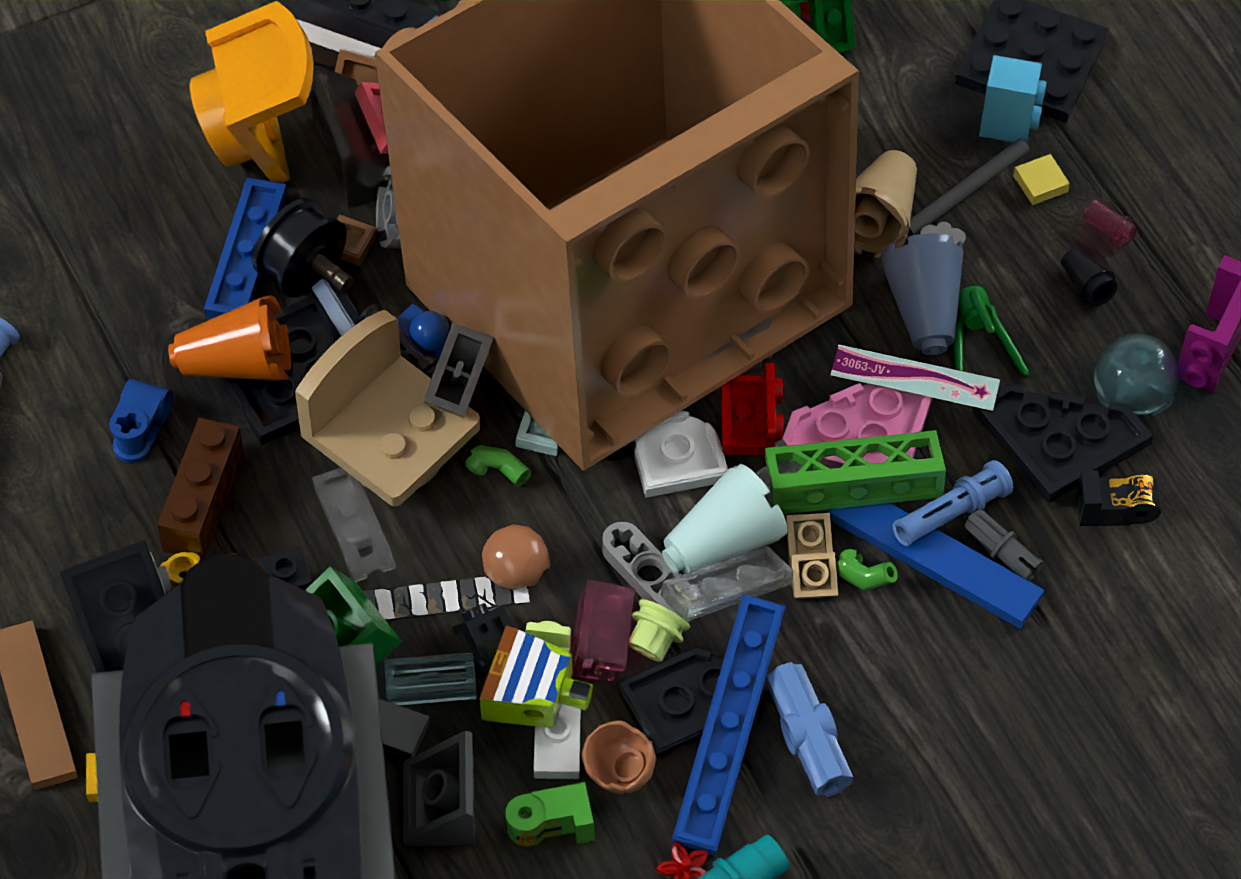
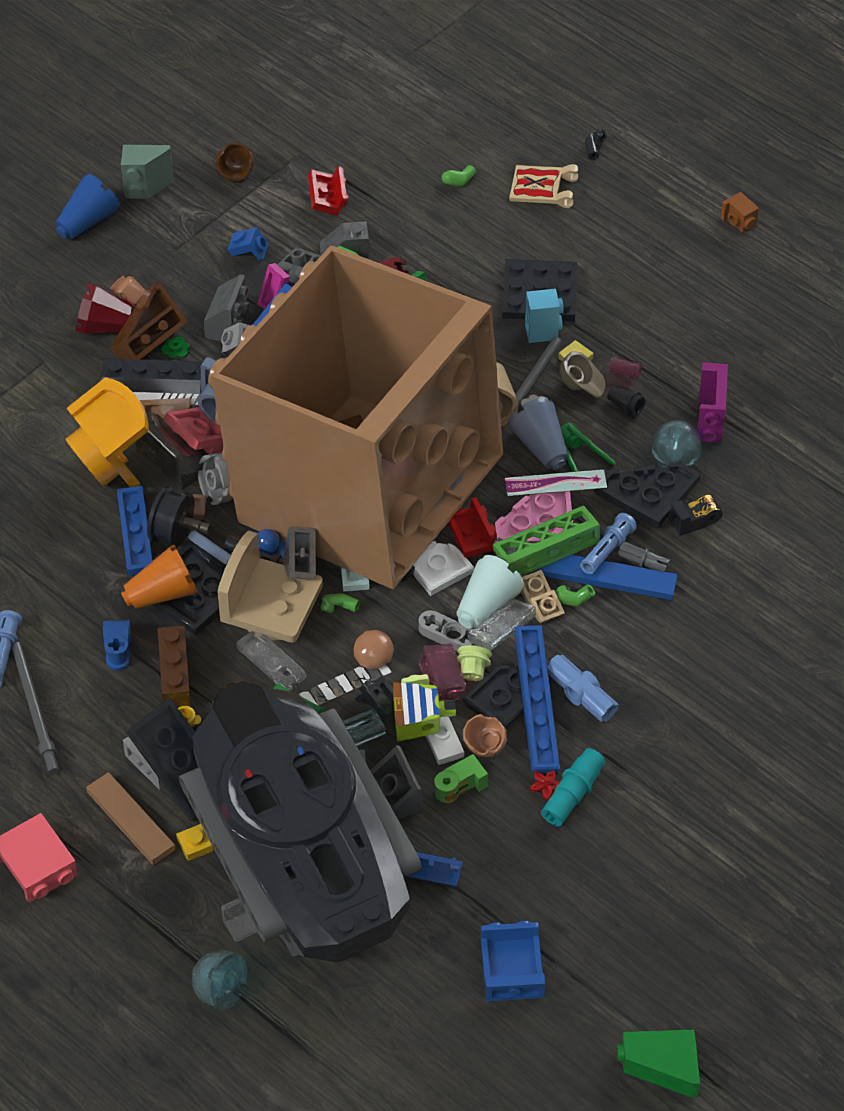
camera: 20 degrees left, 5 degrees down
none -> dark tan piece [559,351,606,398]

